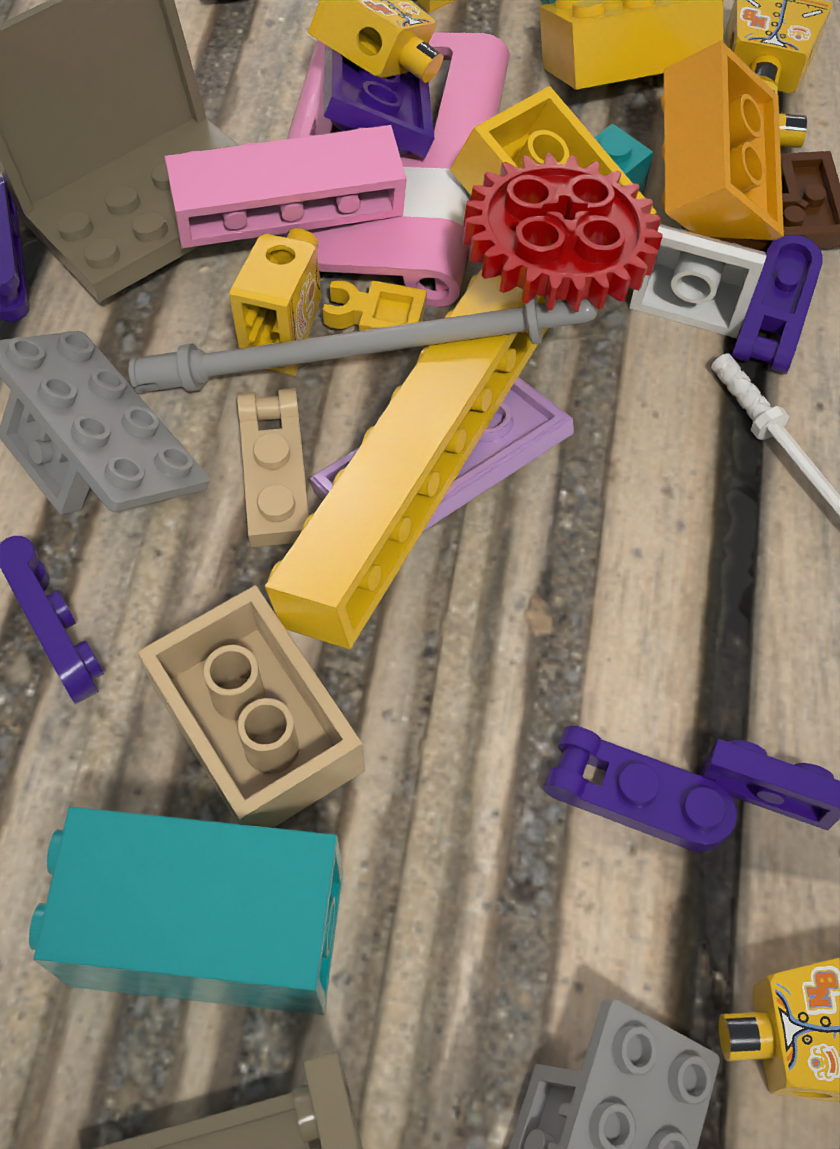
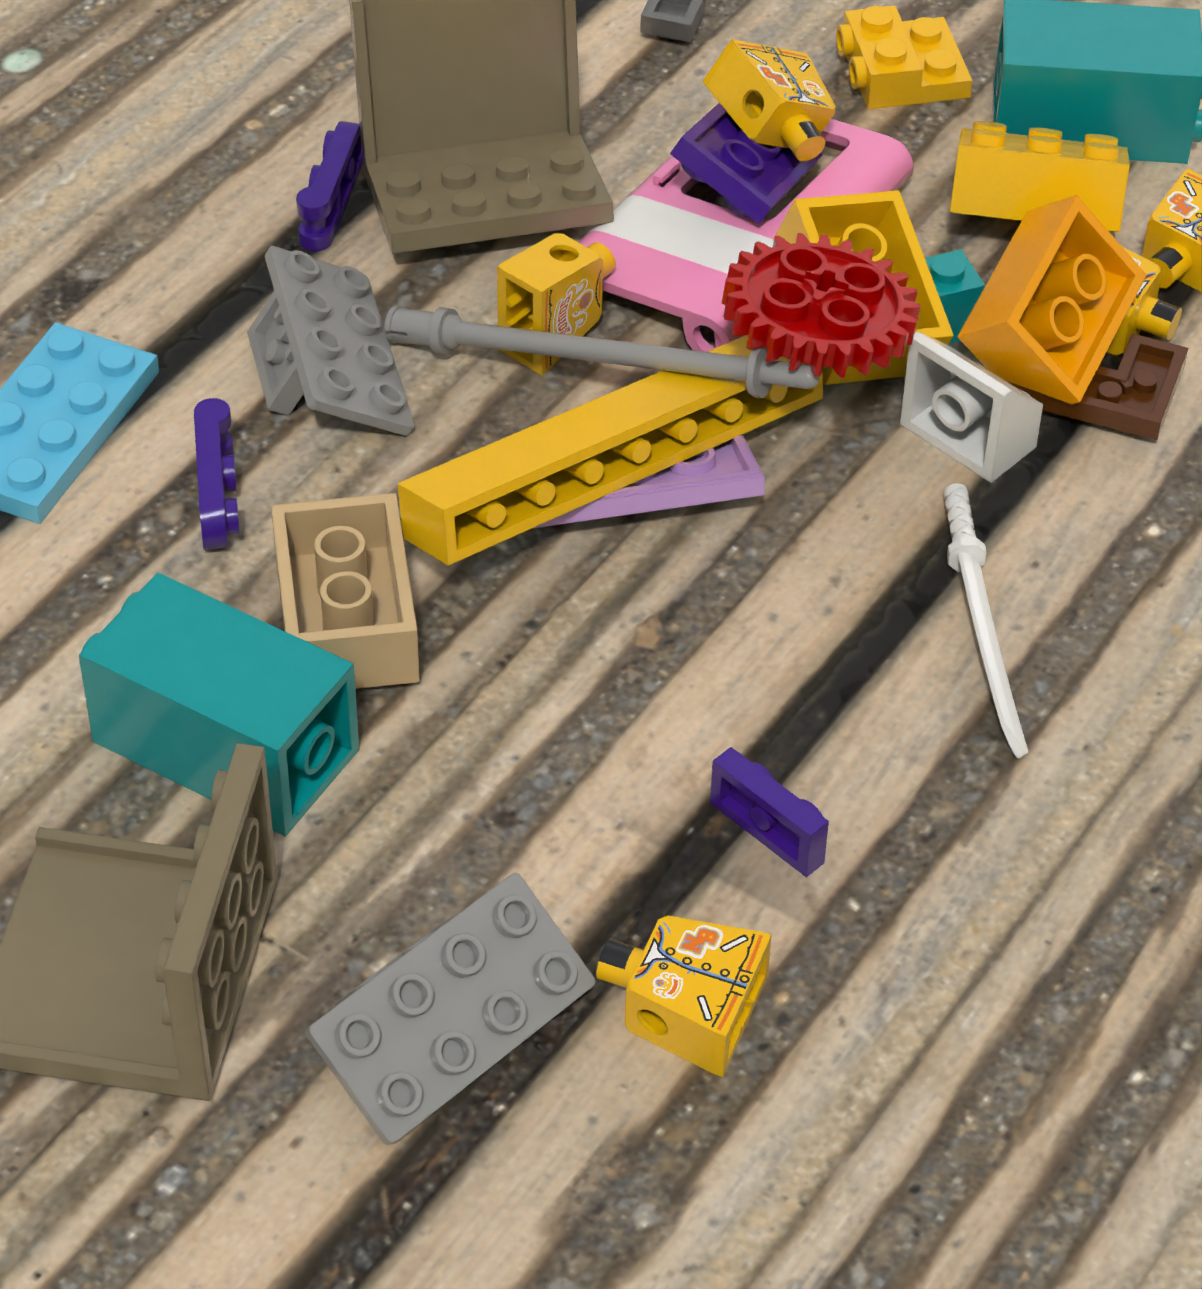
camera: 25 degrees right, 15 degrees down
bright pink brick [165,125,406,248] -> none
tan plate [237,388,309,548] -> none
yellow plate [323,281,427,349] -> none
dark purple plate [543,725,737,852] -> none
dark purple plate [732,235,823,374] -> none

